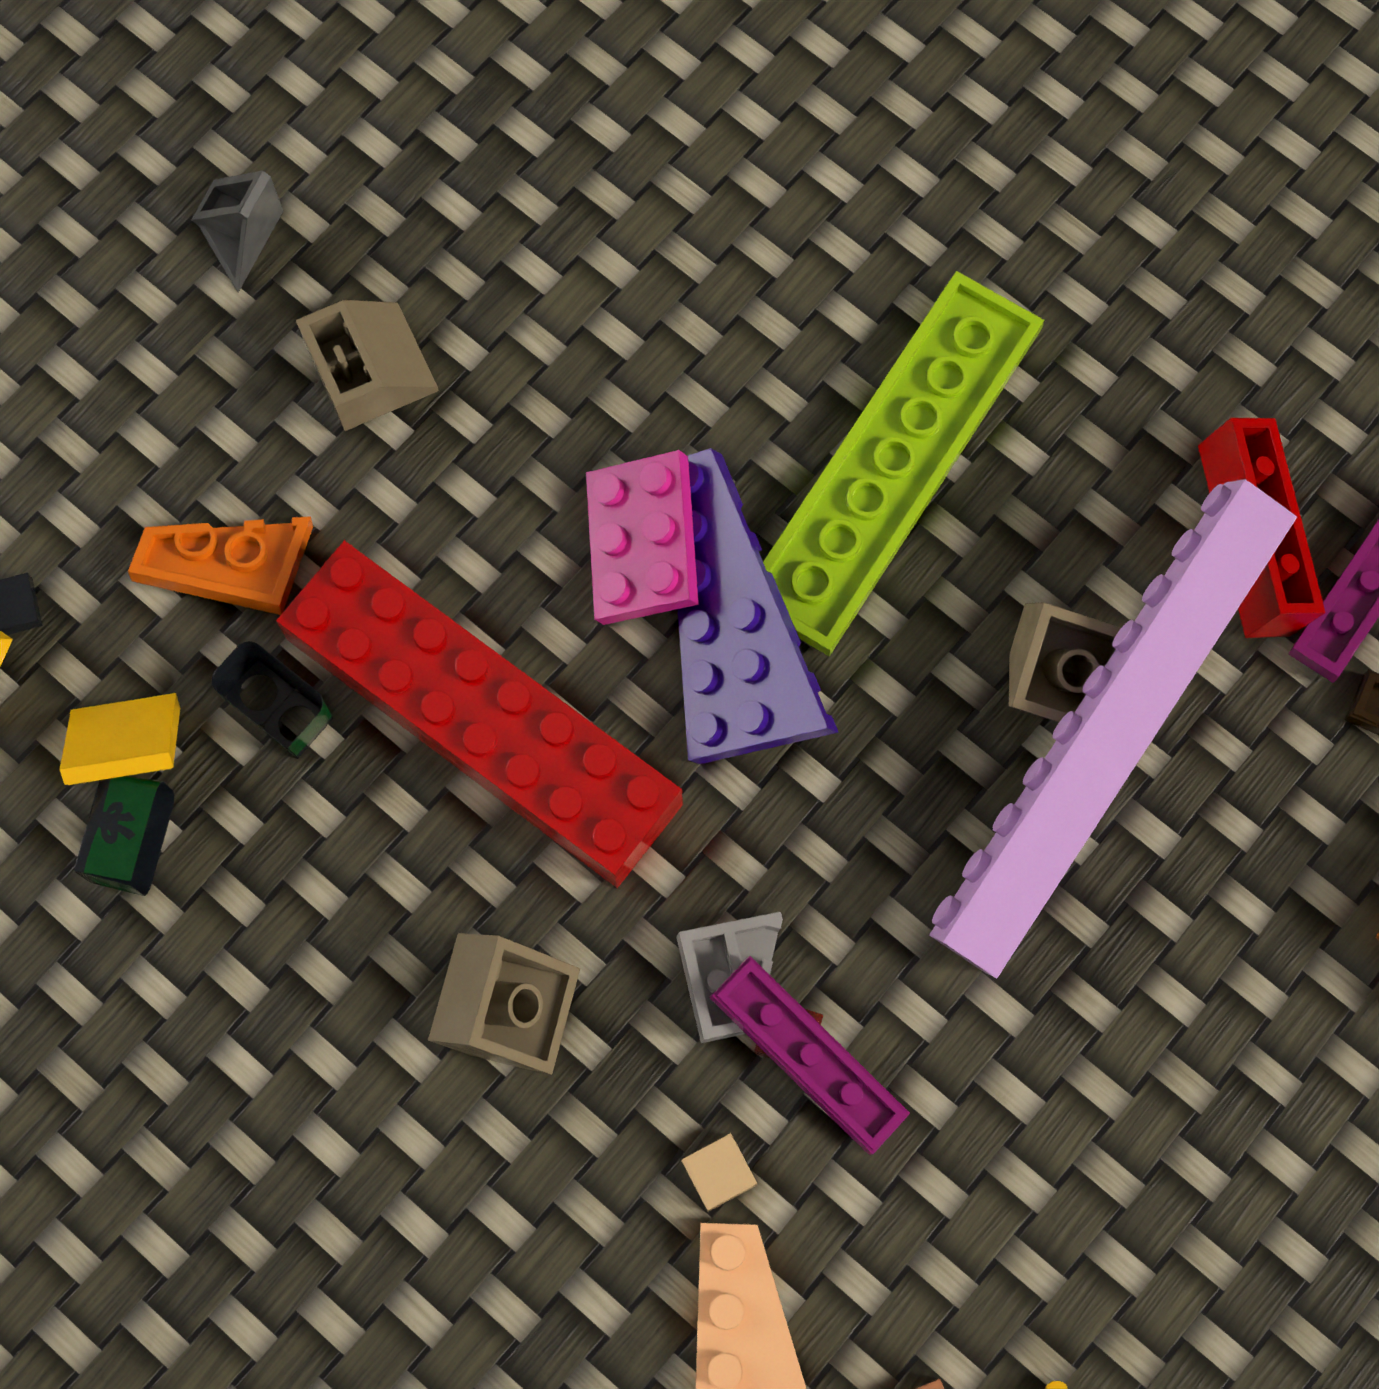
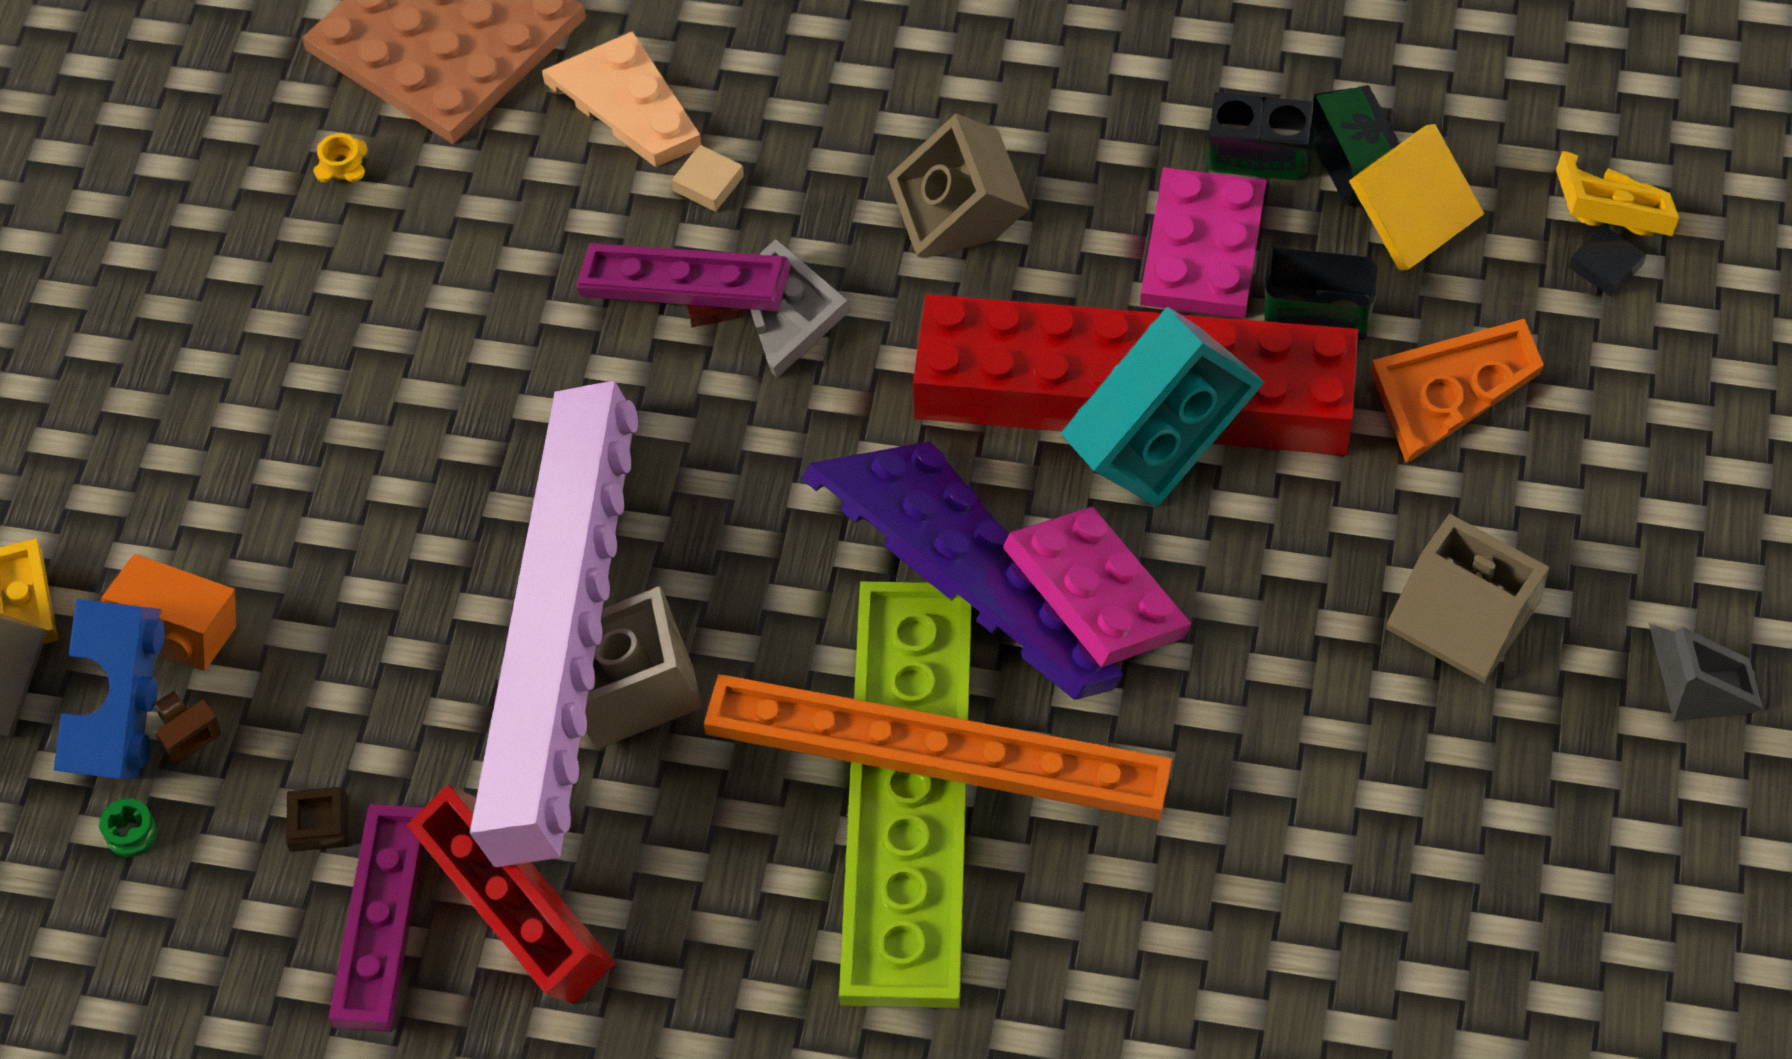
camera: 150 degrees right, 15 degrees down
none -> orange plate [704,674,1172,820]
none -> teal slope [1060,306,1265,507]
none -> dark pink plate [1140,167,1266,319]
none -> black piece [1205,92,1315,180]

